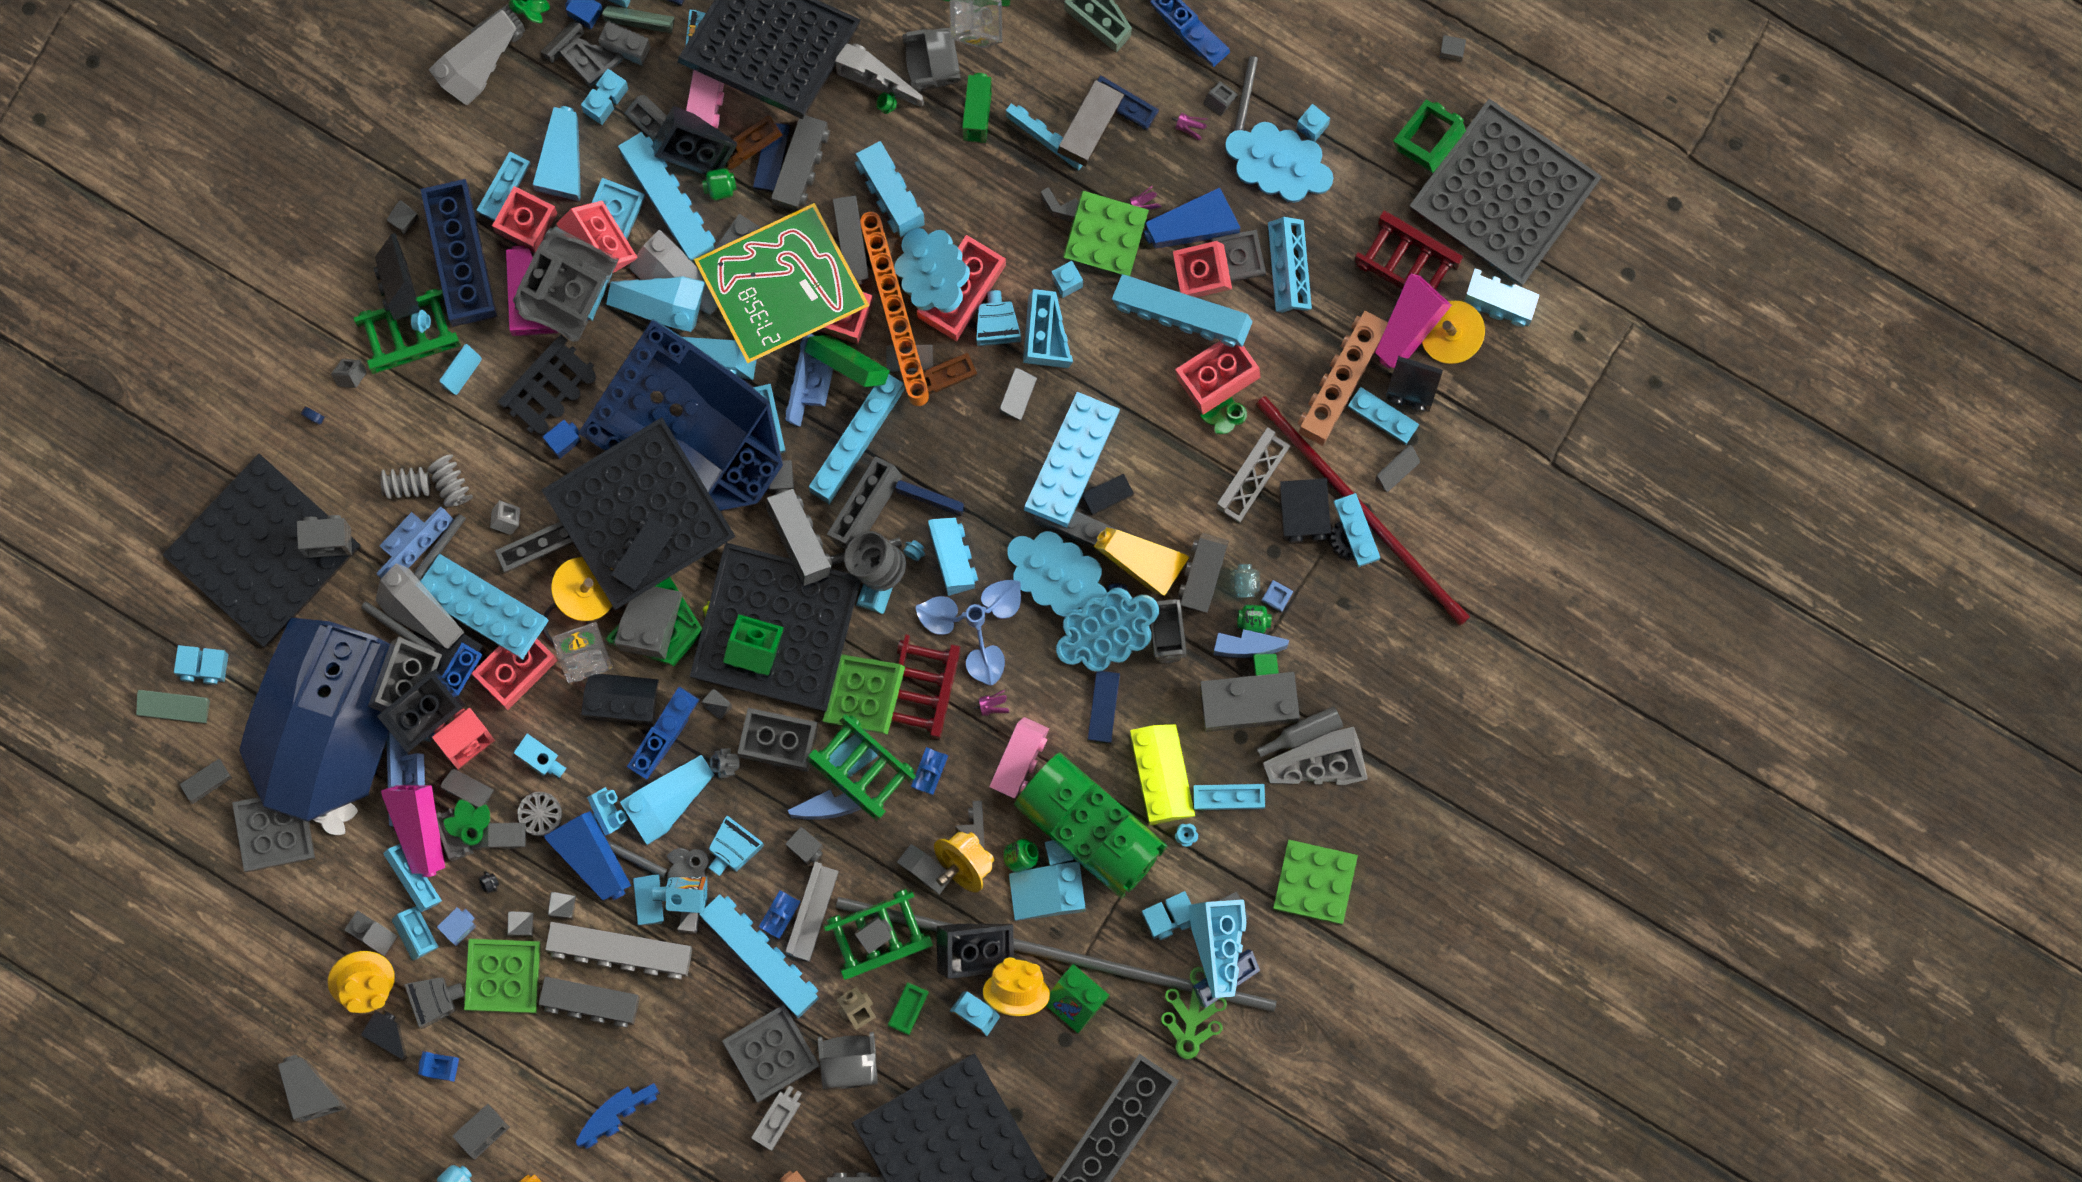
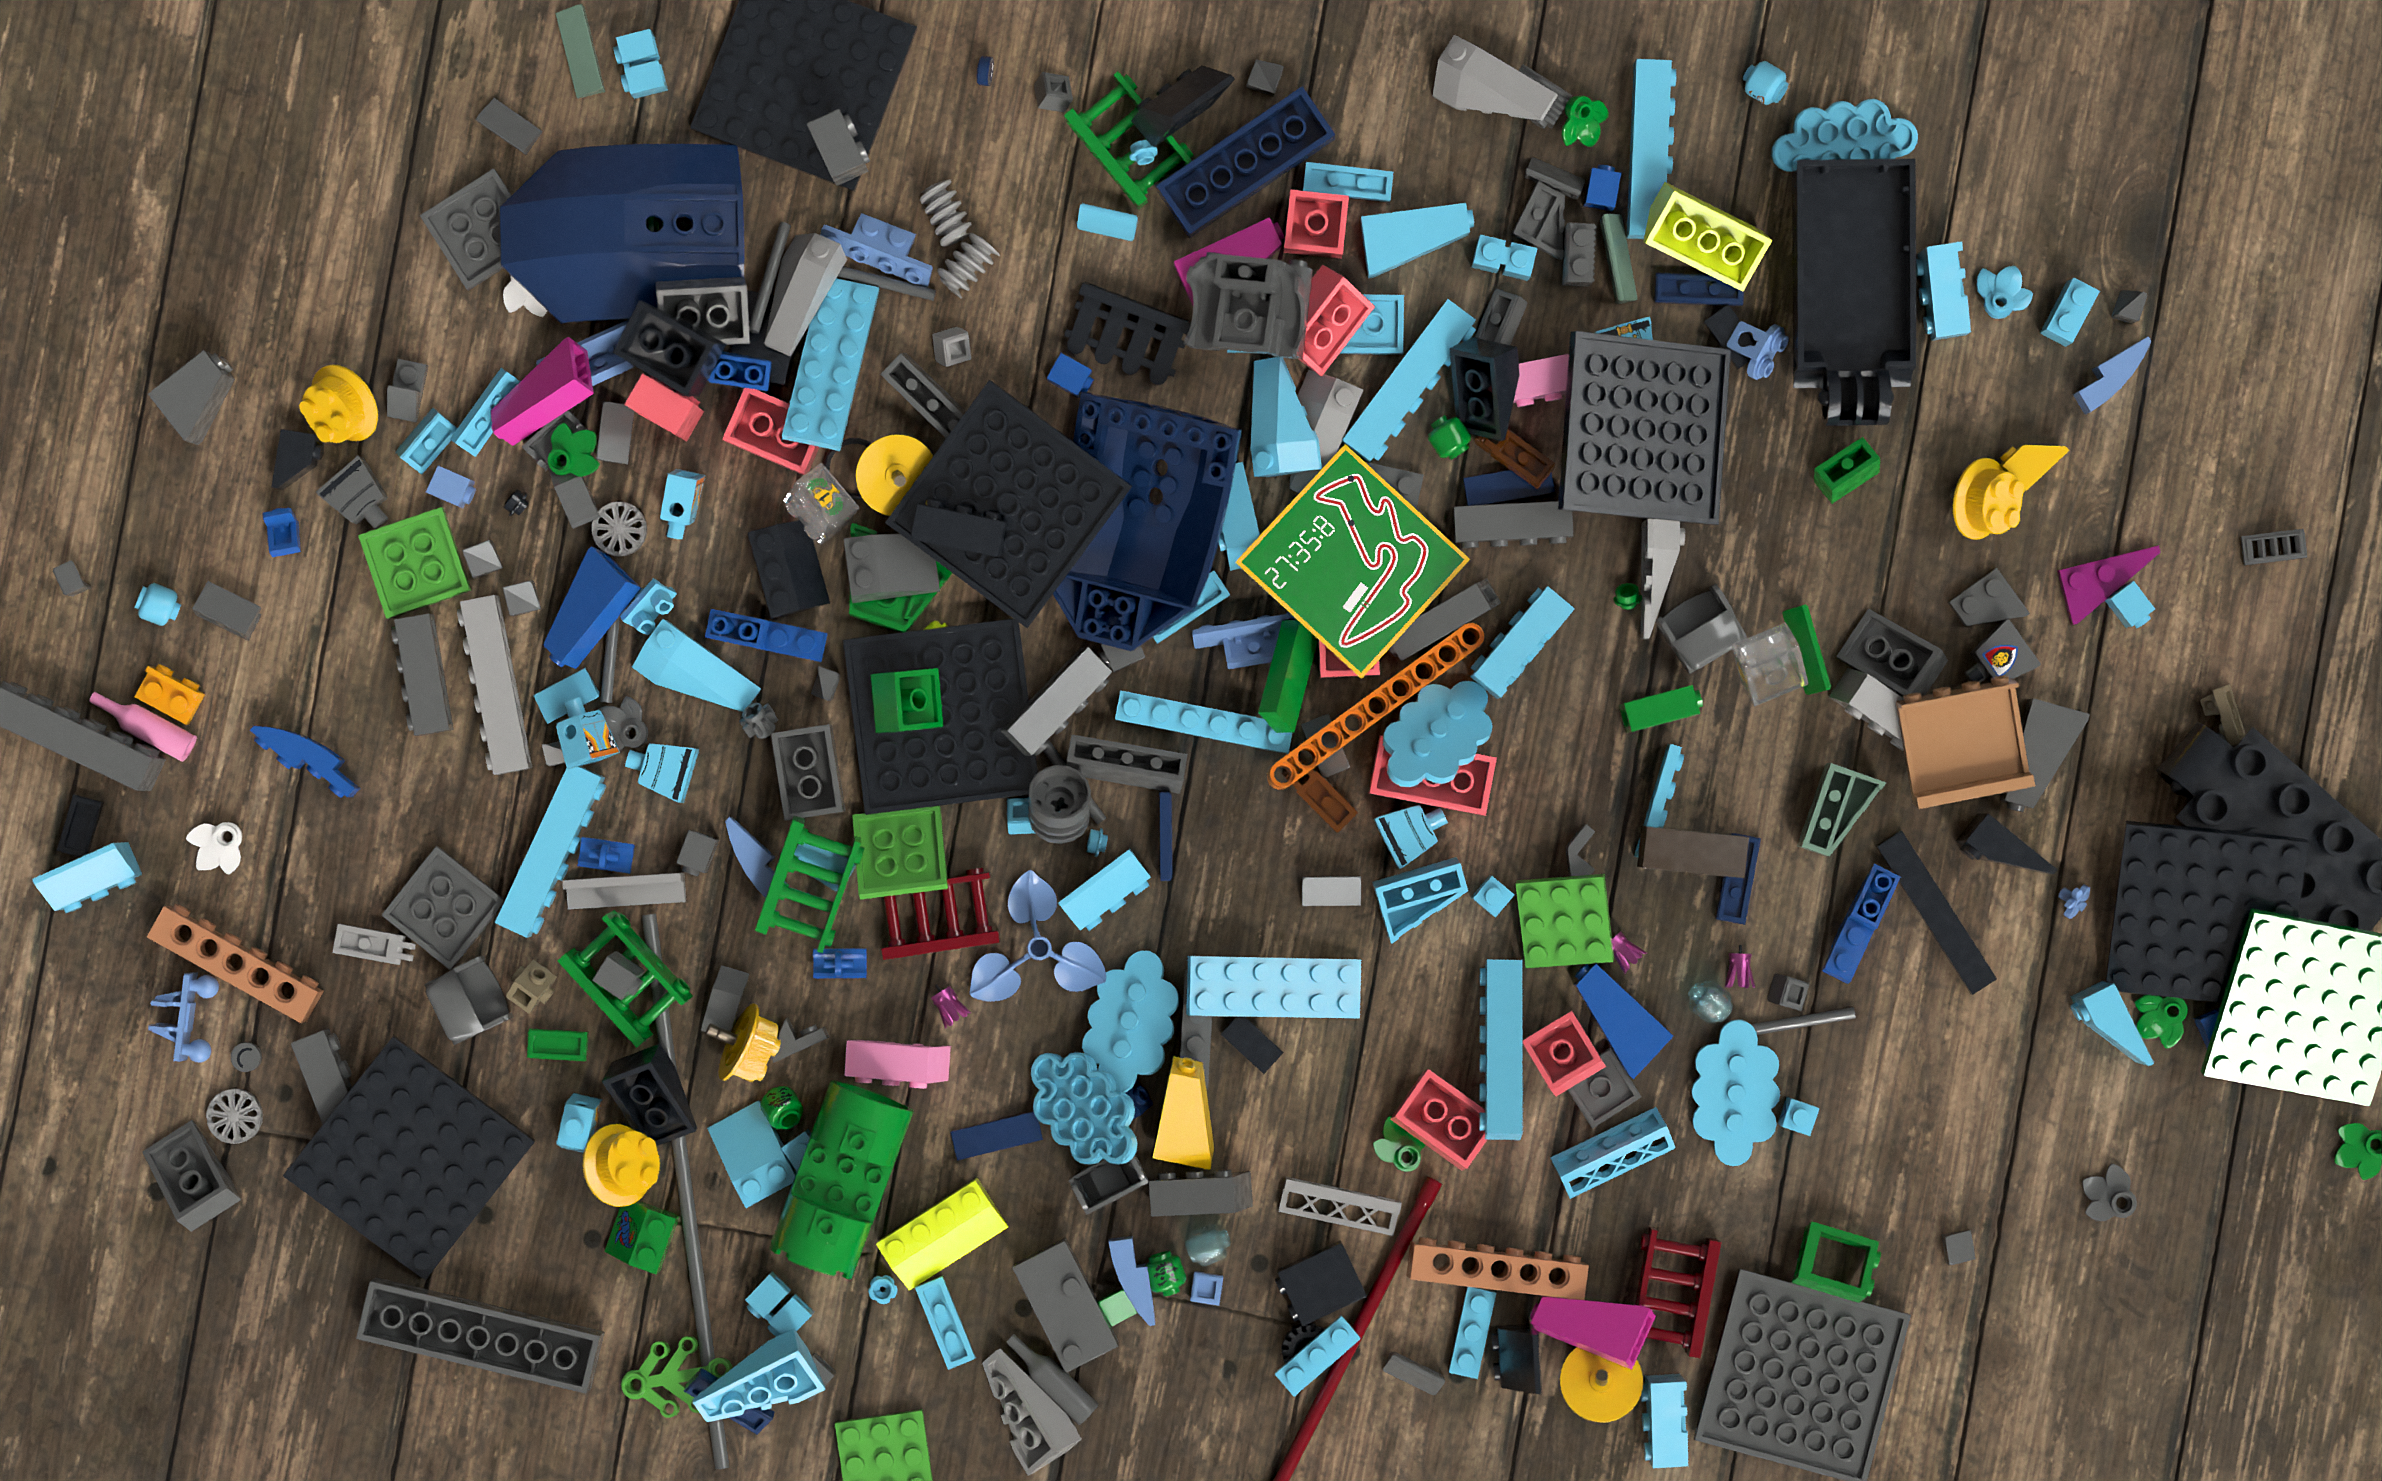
camera: 70 degrees right, 10 degrees up
none -> clear light blue head [1688,980,1733,1023]

